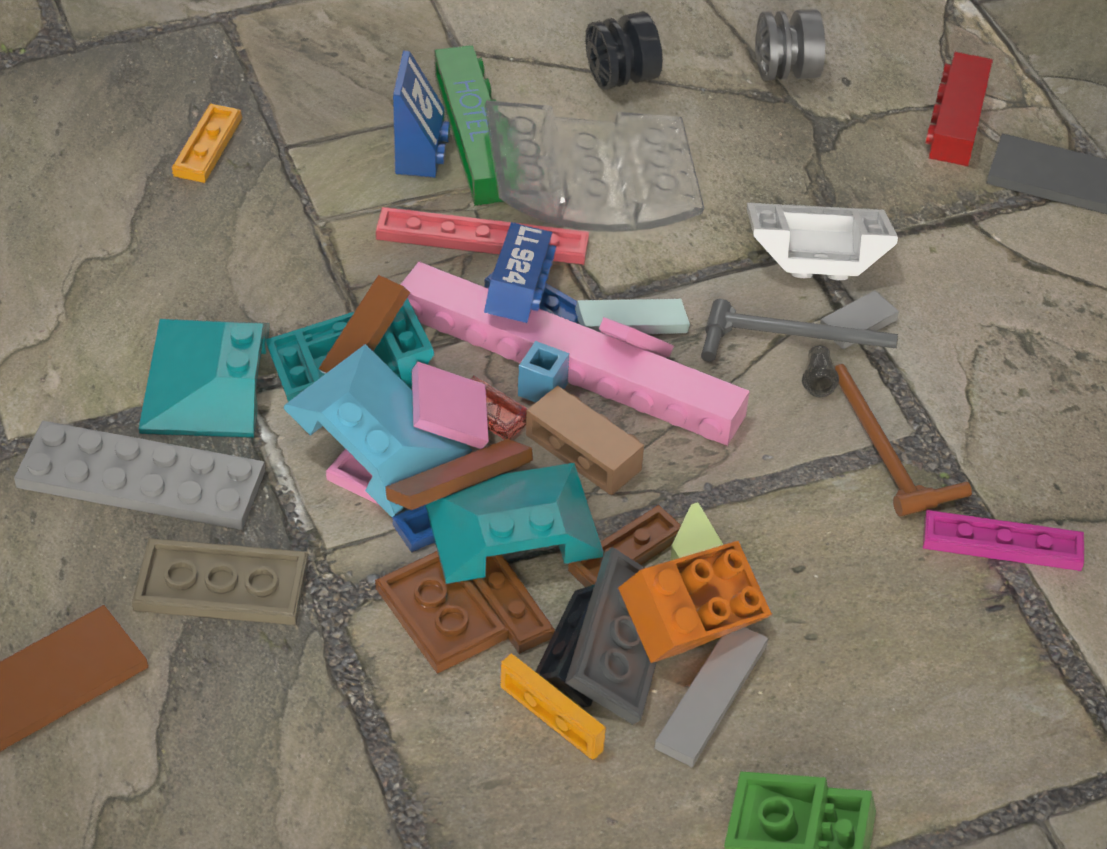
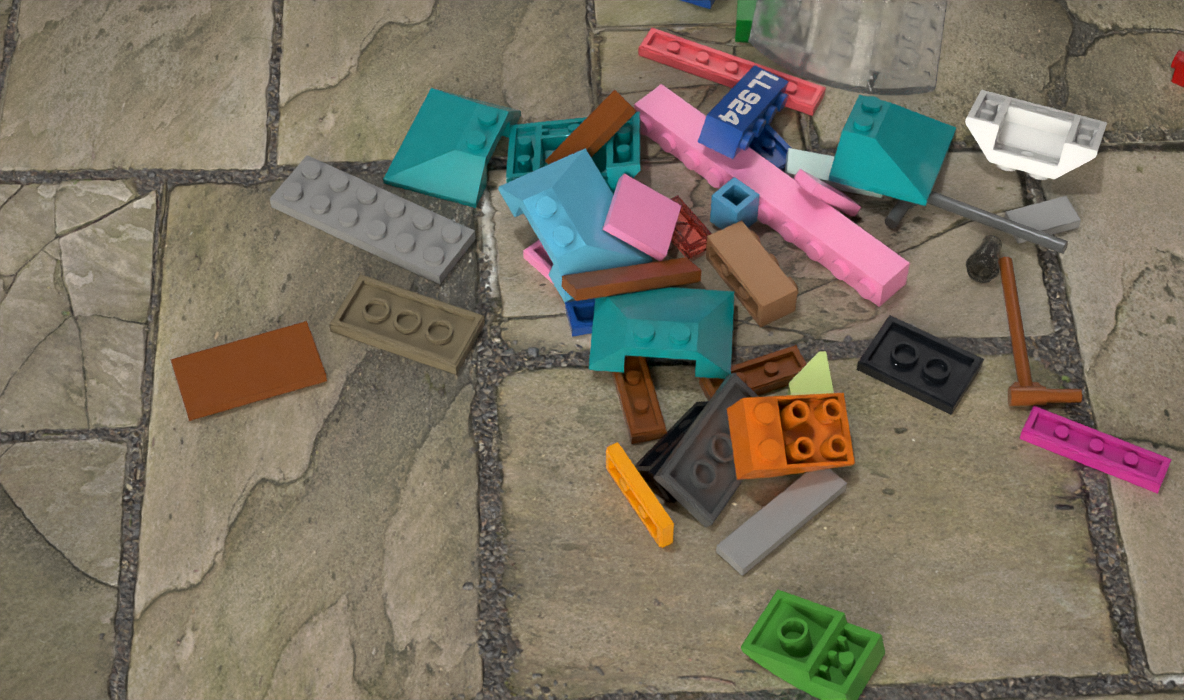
camera: 20 degrees right, 5 degrees up
dark orange tile [375,551,508,674] -> none
none -> teal slope [828,95,956,206]
none -> black tile [856,315,984,415]

